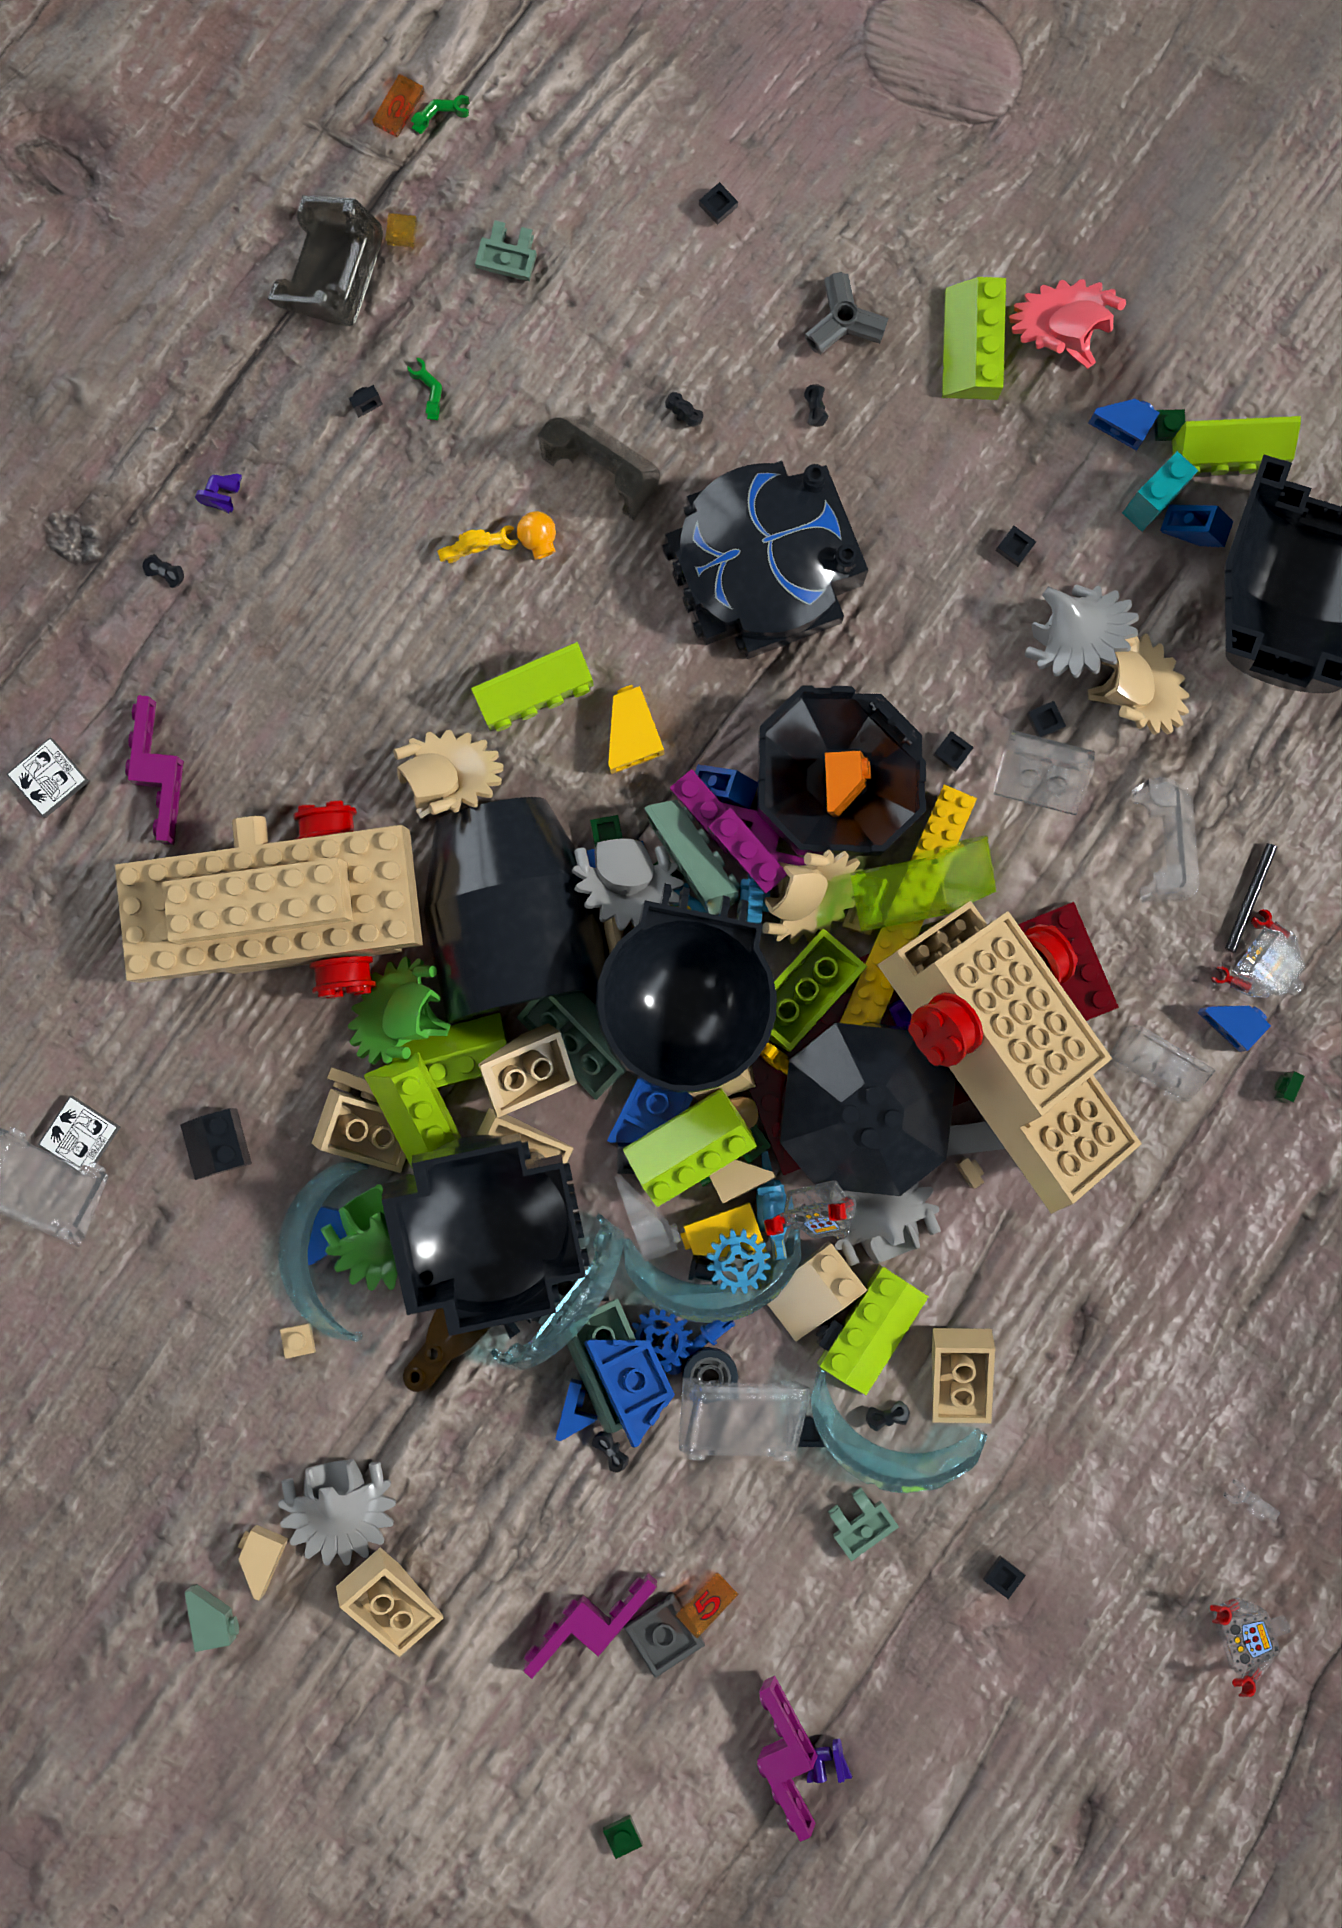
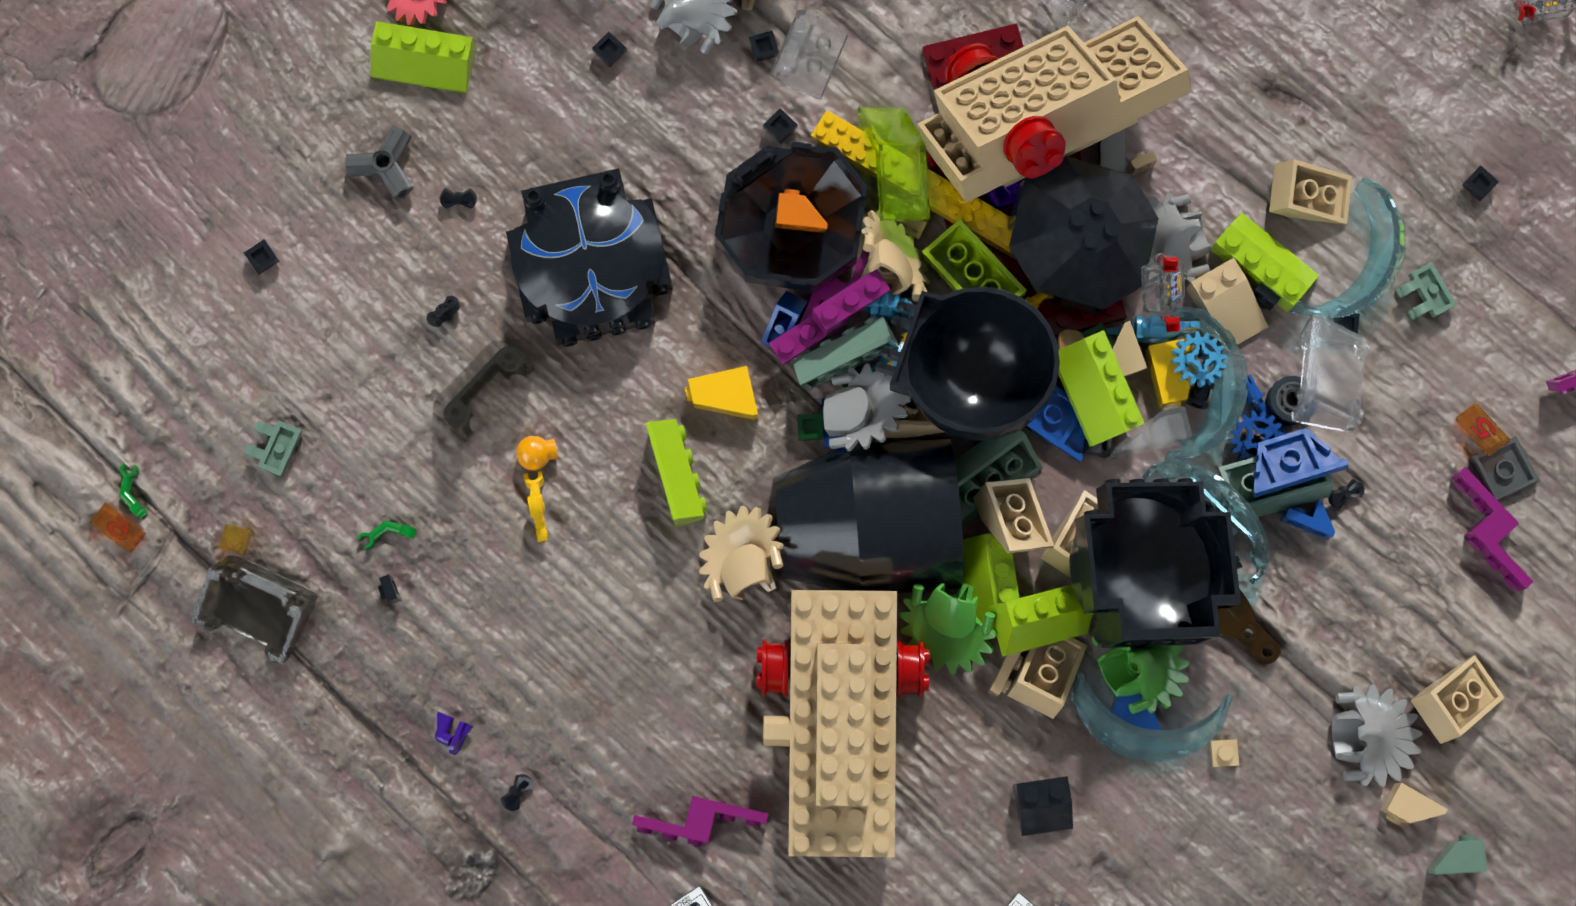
camera: 80 degrees left, 5 degrees down
black piece [866,1401,910,1431] -> none

